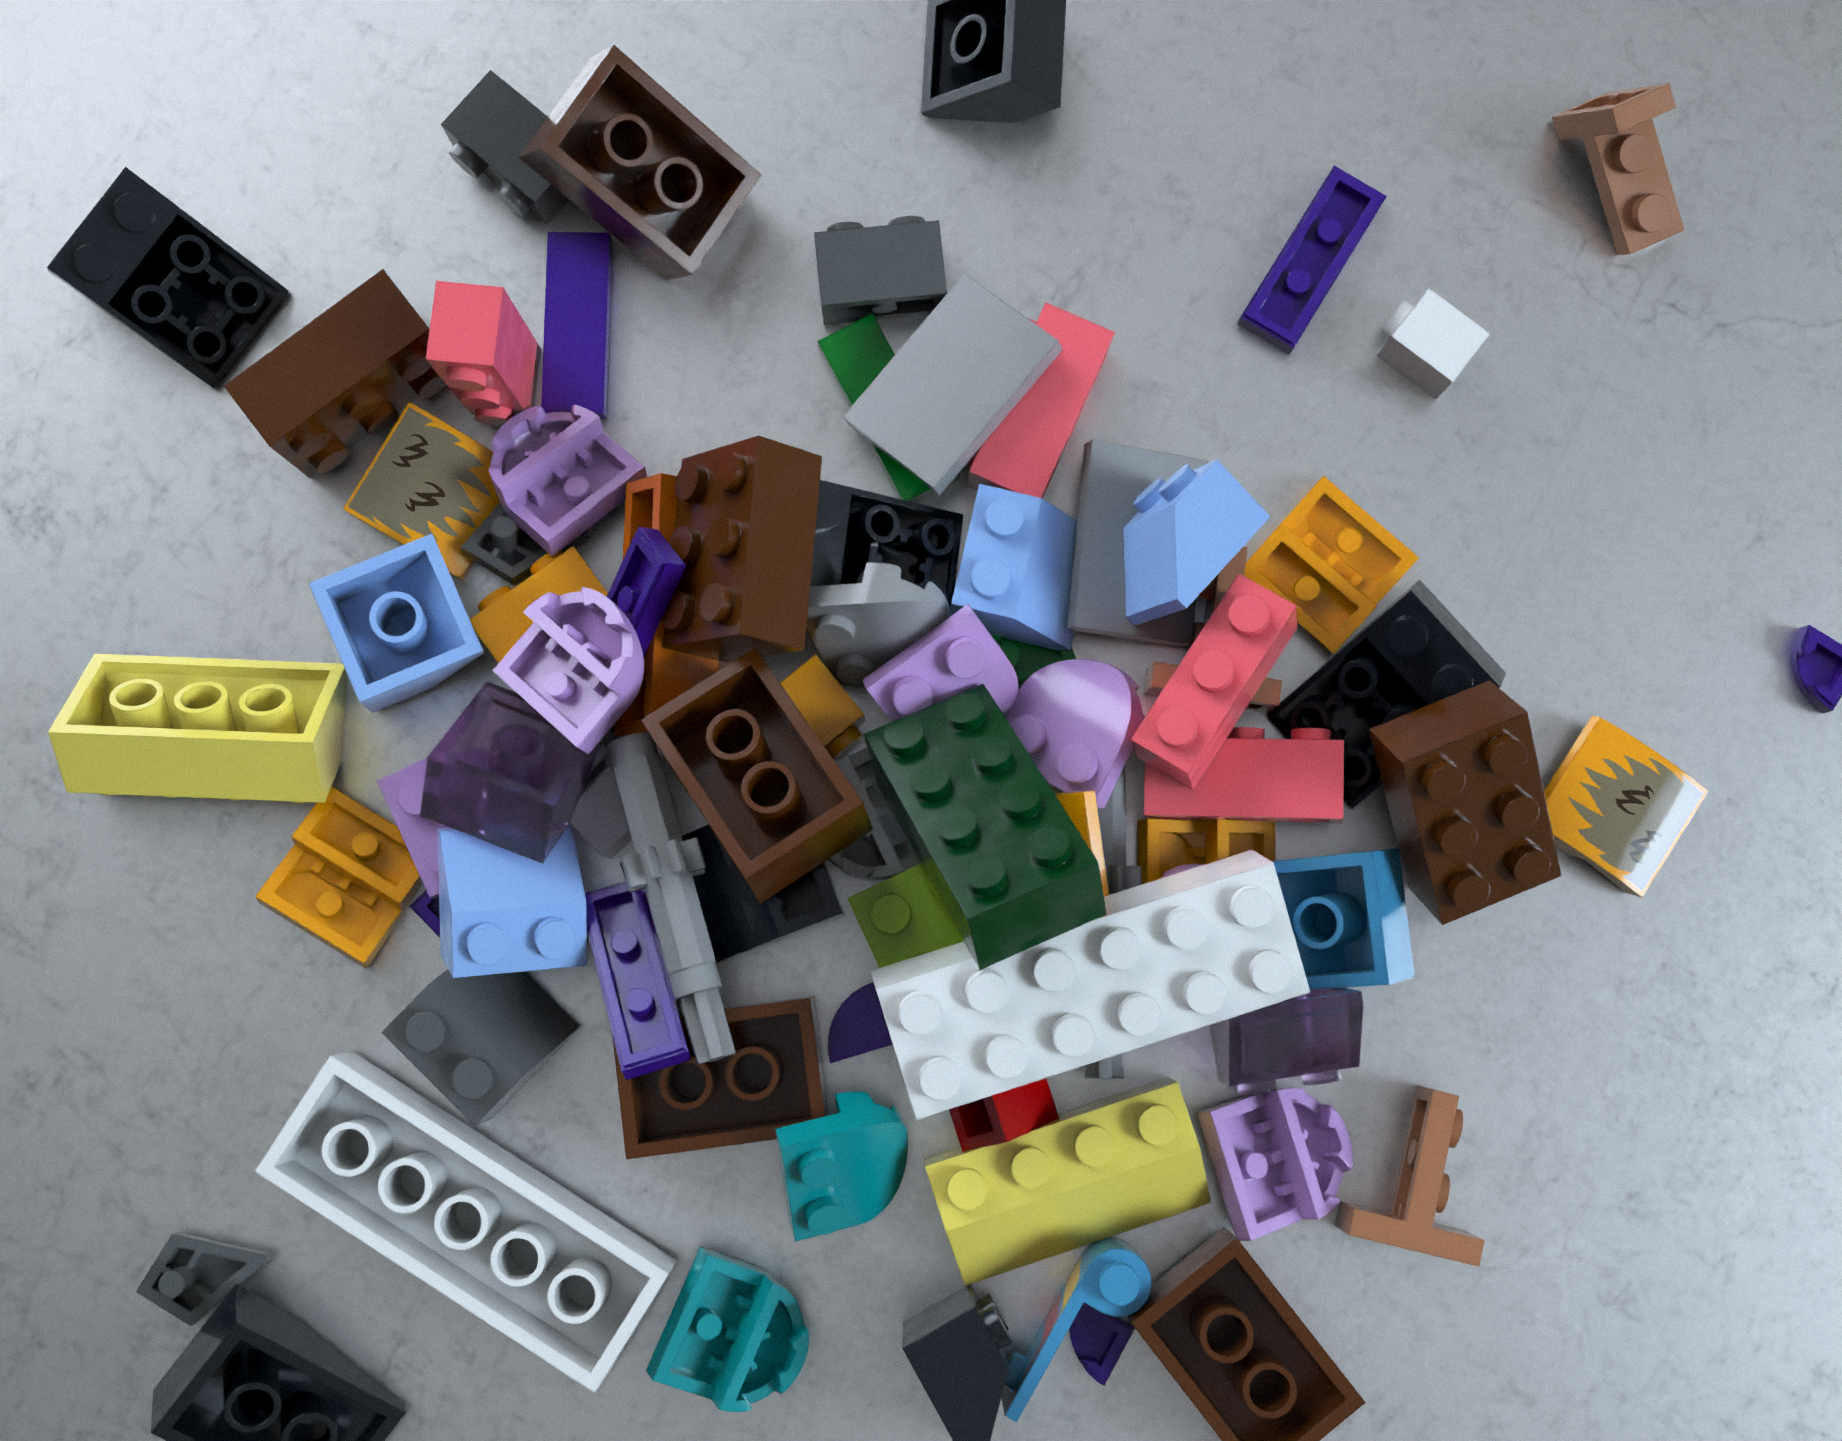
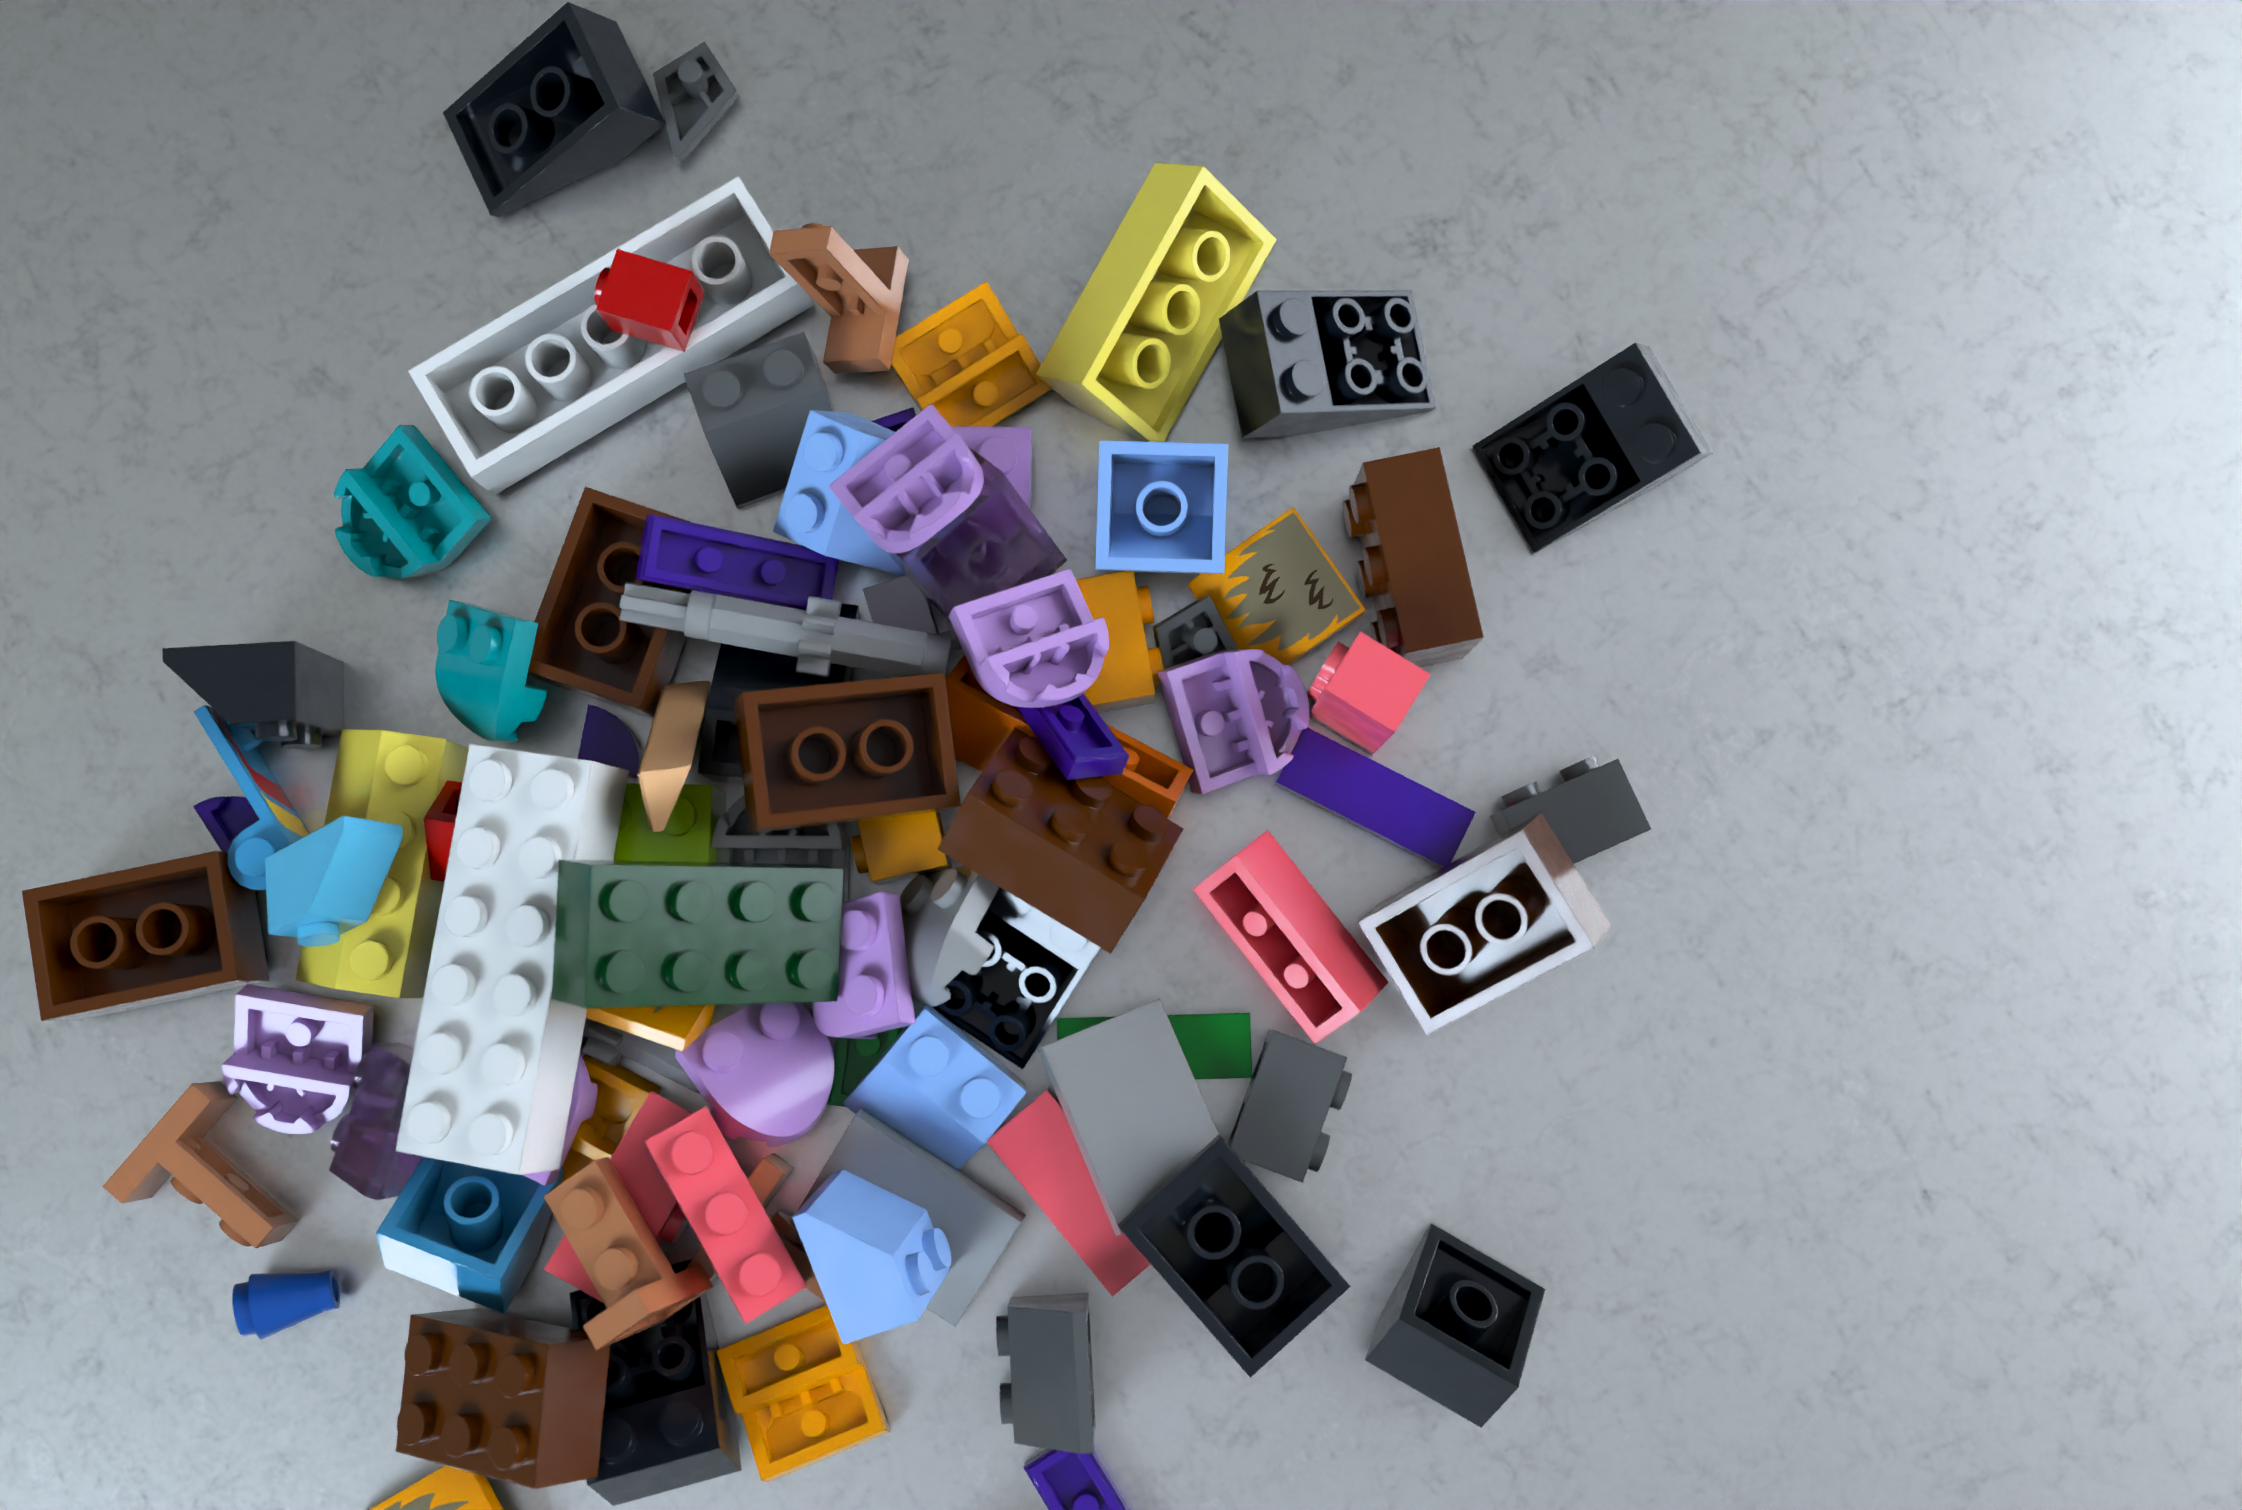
camera: 120 degrees right, 0 degrees up
none -> blue cone [232,1269,340,1340]
none -> medium azure slope [265,816,403,947]
none -> nougat bracket [544,1157,713,1350]
none -> red brick [594,249,705,352]
none -> light nougat slope [638,681,711,832]
none -> nougat bracket [769,223,909,374]
none -> lavender slope [829,404,984,553]
none -> dark grey slope [996,1293,1096,1454]
none -> black slope [1118,1135,1351,1378]
none -> coral brick [1192,830,1389,1044]
none -> black slope [1219,290,1436,438]

